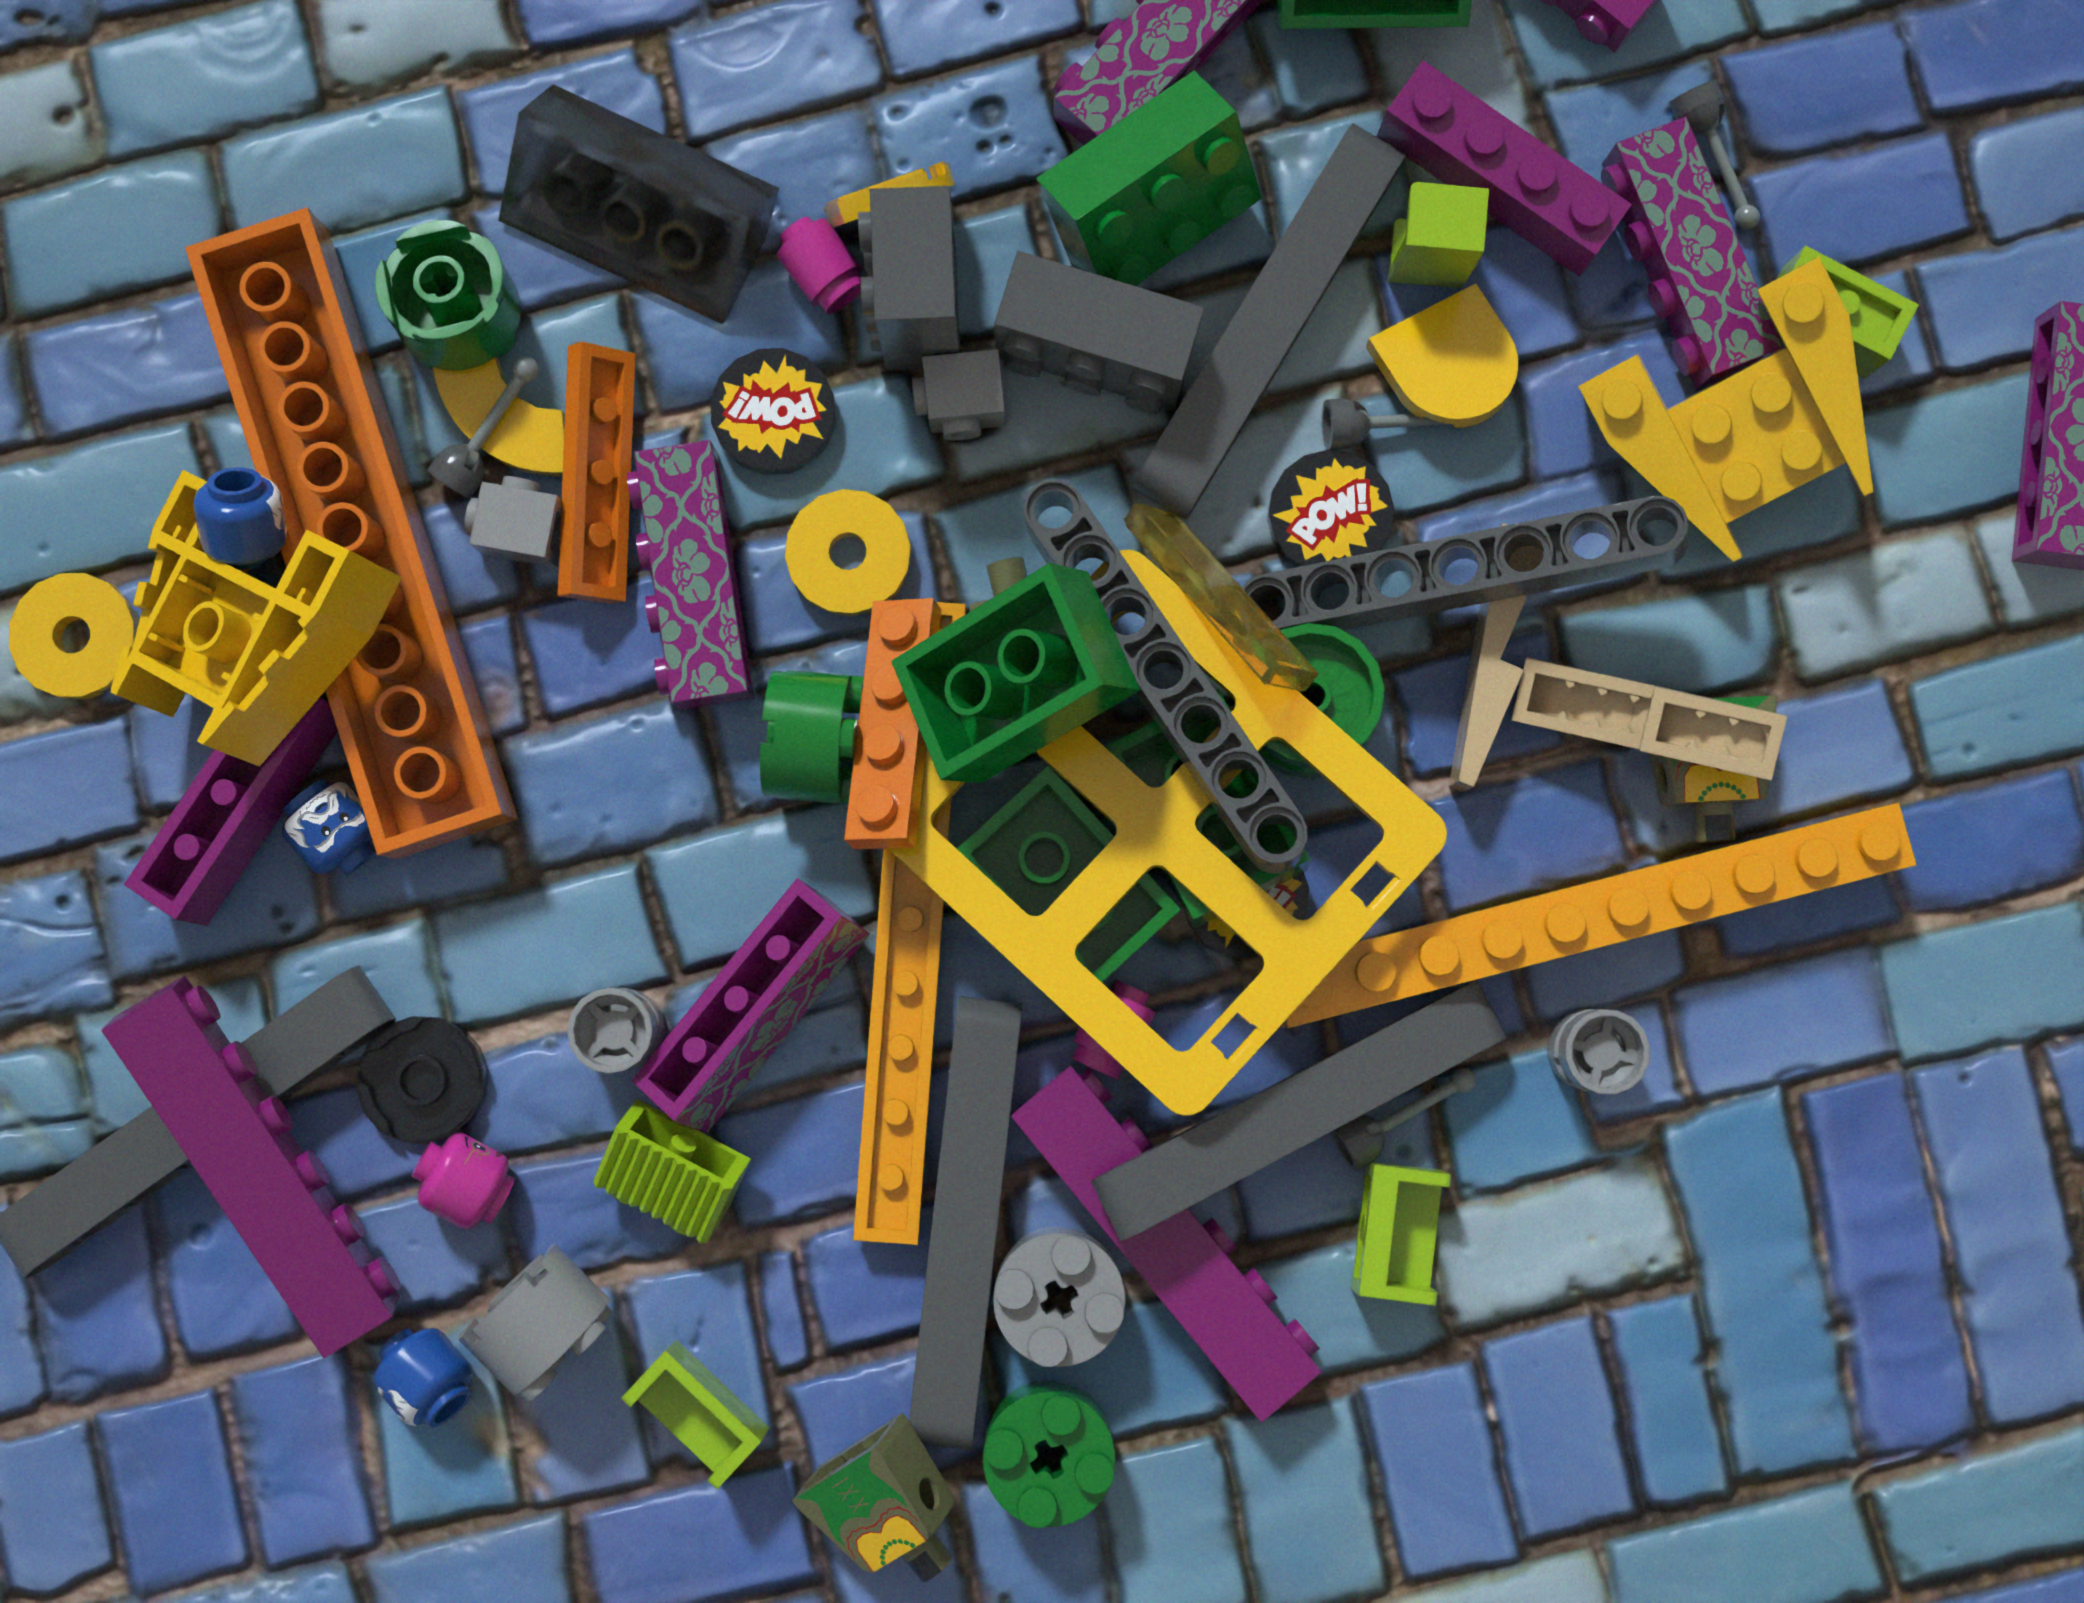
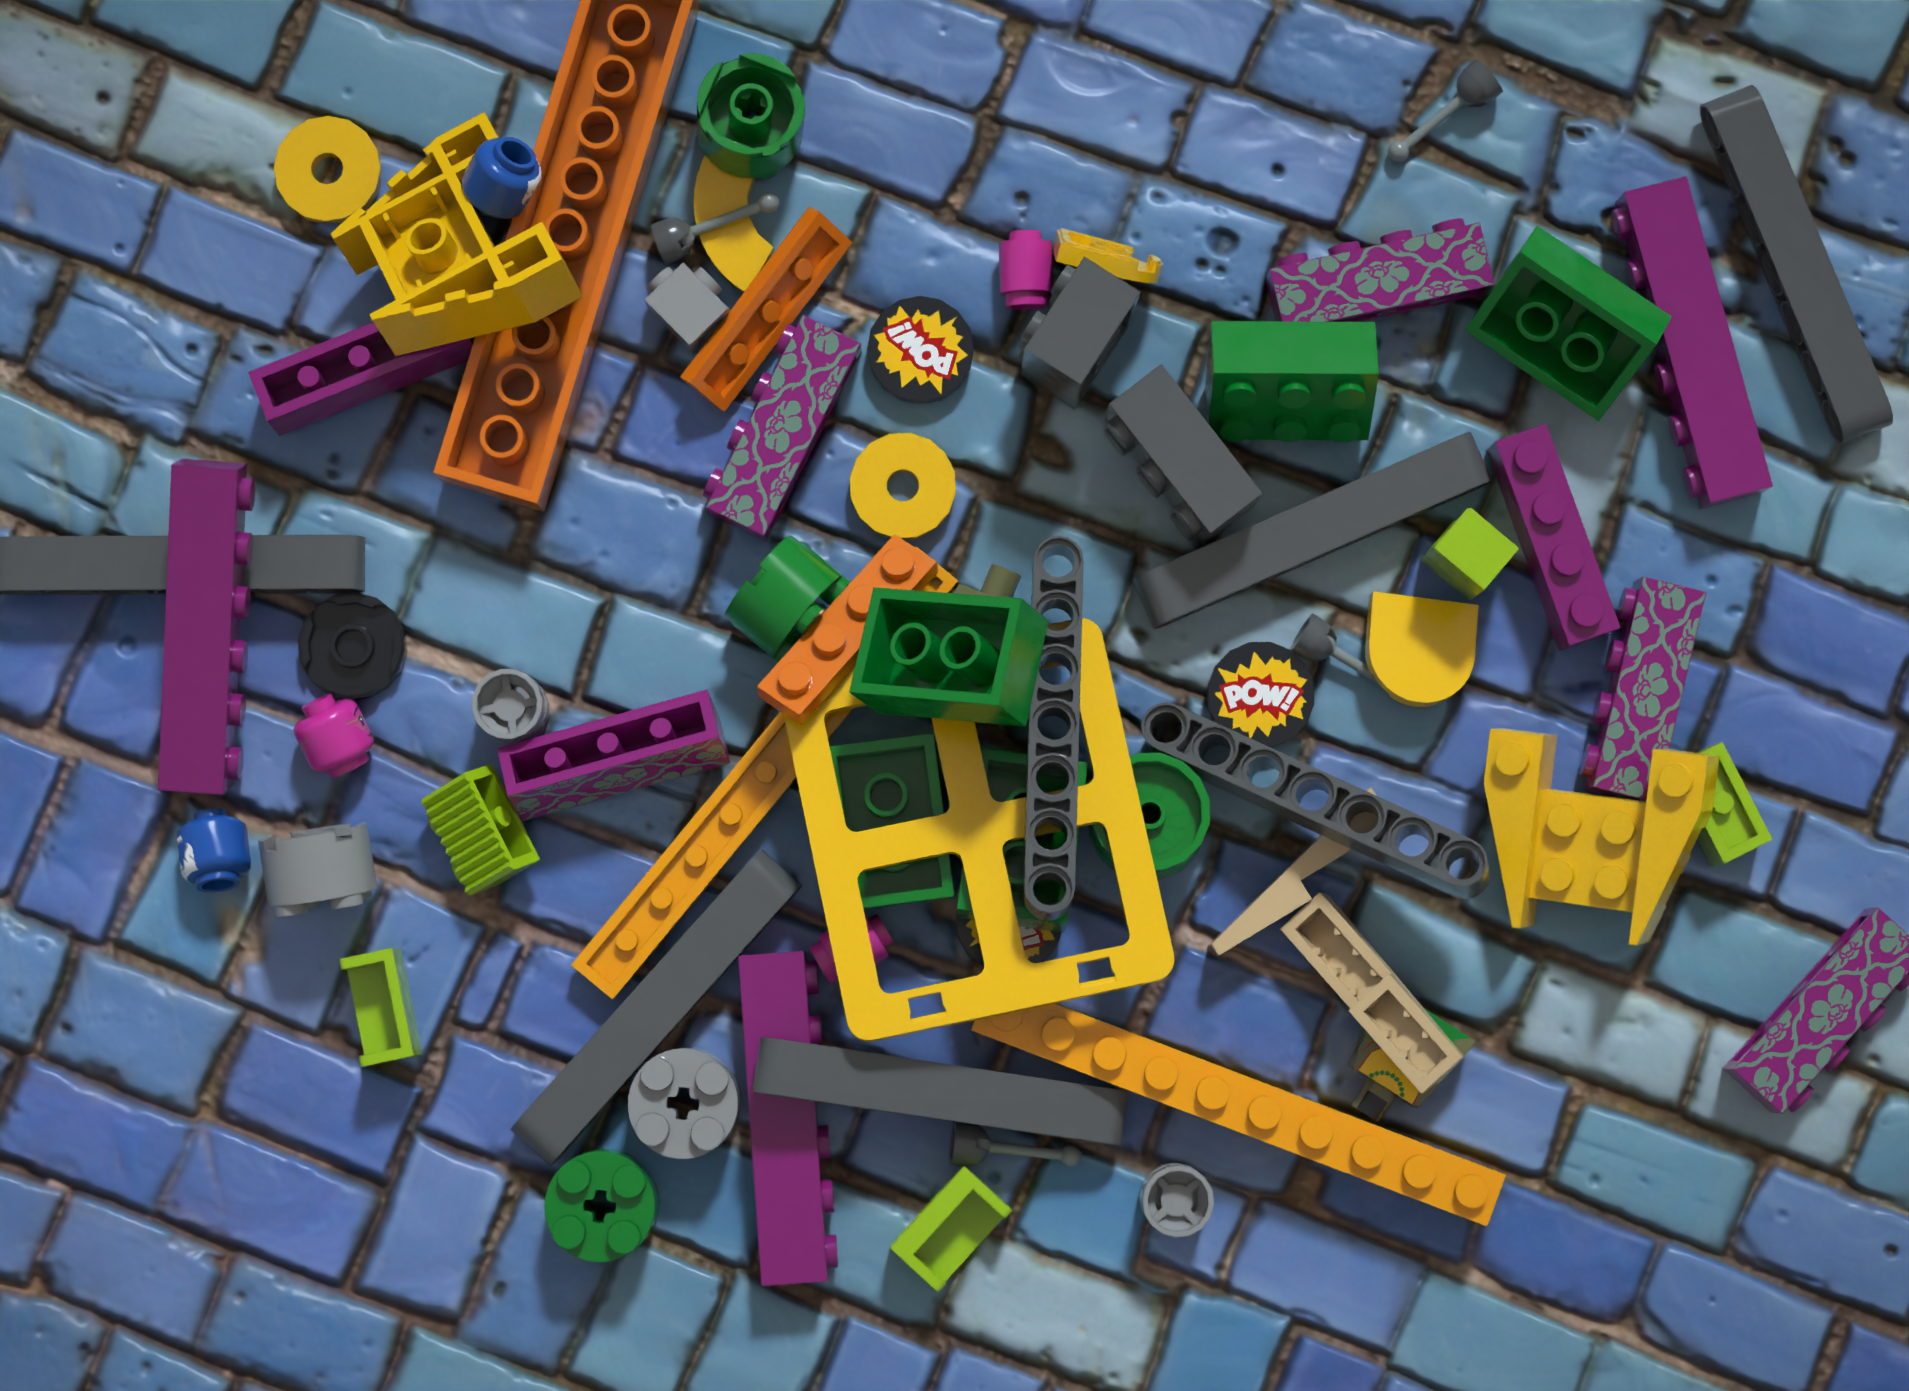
camera: 35 degrees right, 0 degrees up
blue head [282,779,376,876] -> none
clear smoke slope [498,84,779,324] -> none
olive torso [792,1413,954,1582] -> none
light grey brick [912,349,1005,440] -> none
clear yellow tile [1123,502,1319,691] -> none
hinge [1669,80,1760,230] -> none

